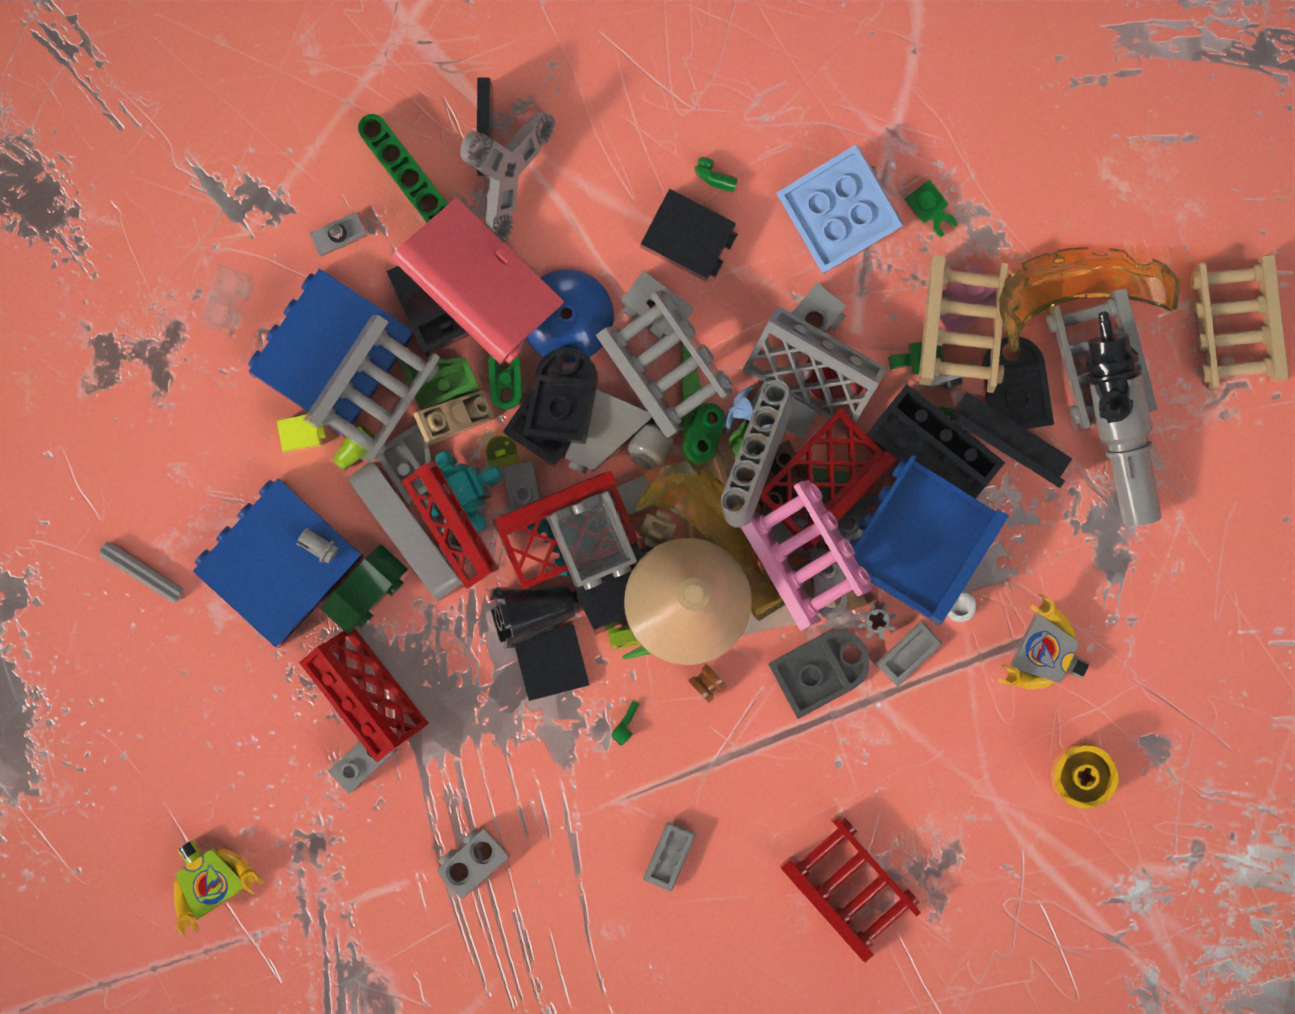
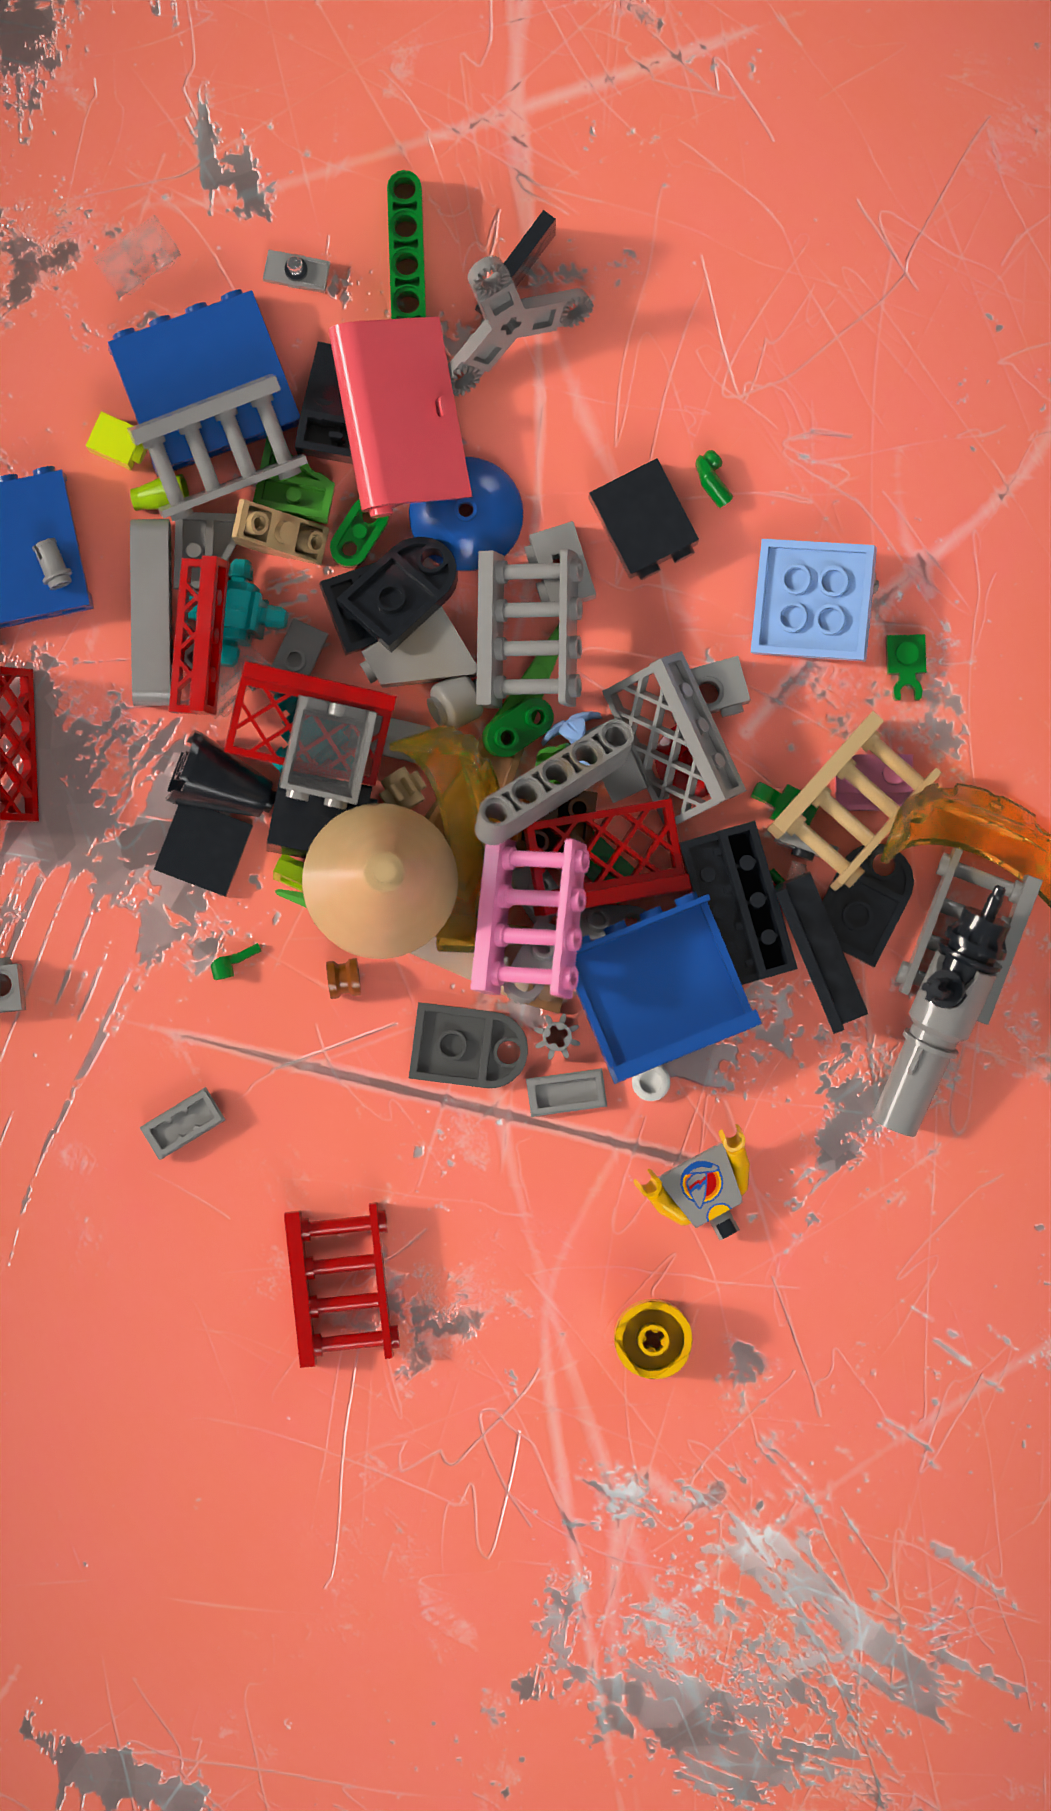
camera: 25 degrees right, 0 degrees up
dark green brick [320,544,408,634] -> none
clear neon green tile [485,435,521,468] -> none

